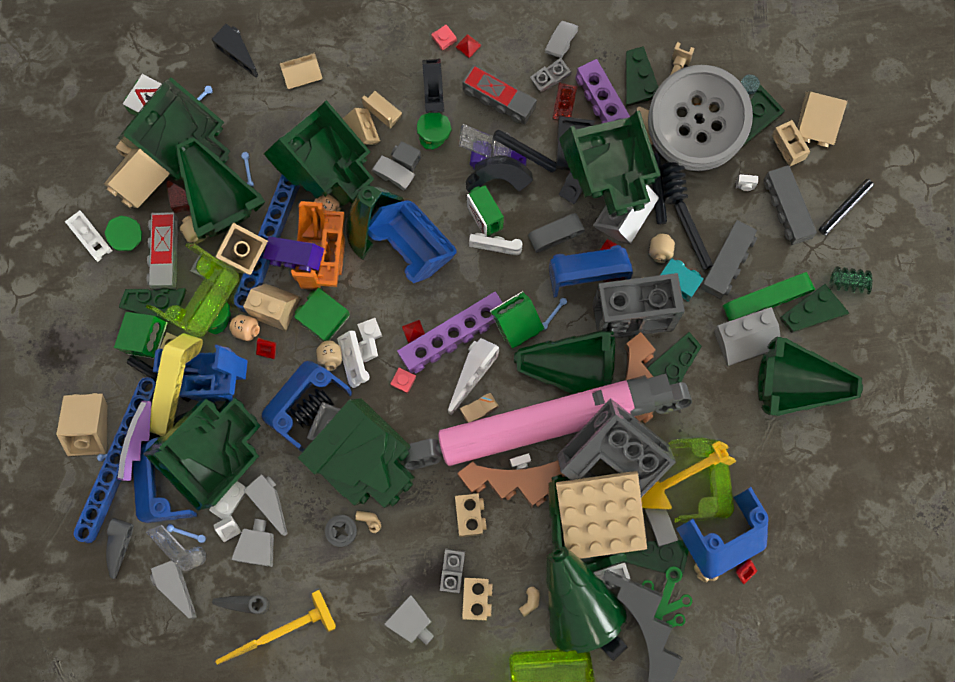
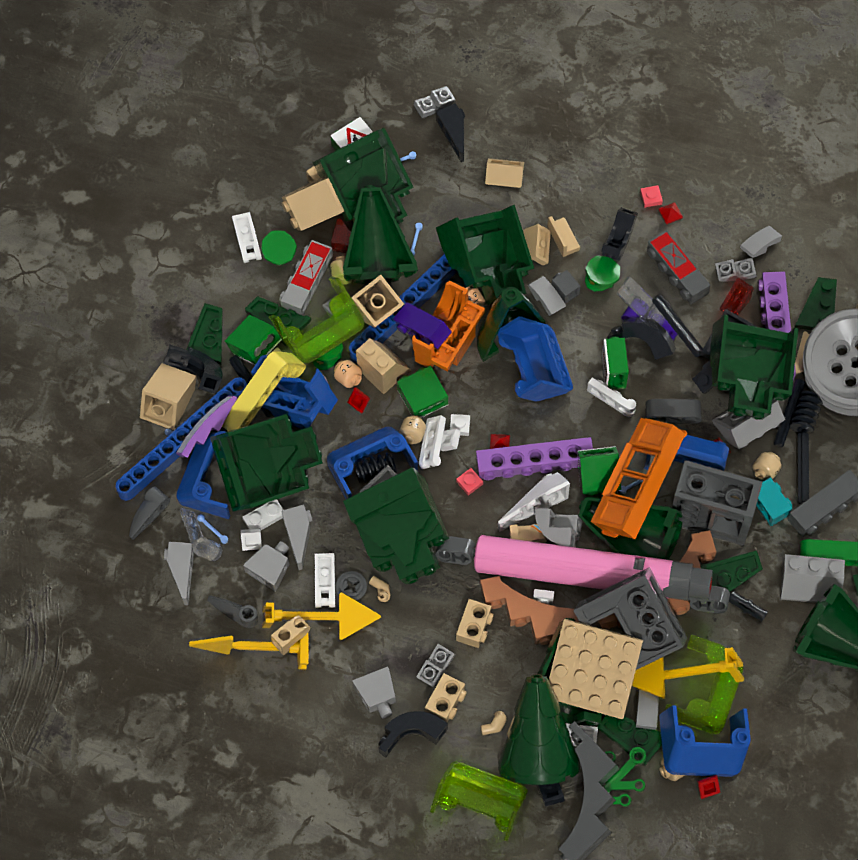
camera: 25 degrees right, 10 degrees down
none -> black arch [163,345,223,394]
none -> dark green wing [186,303,223,365]
none -> yellow piece [262,592,381,640]
none -> tan leg [271,616,310,655]
none -> white plate [315,553,335,608]
none -> black arch [378,711,448,758]
none -> light grey slope [414,86,456,118]
none -> light grey brick [535,508,582,547]
none -> orange piece [591,418,687,539]
none -> black pin [729,591,768,622]

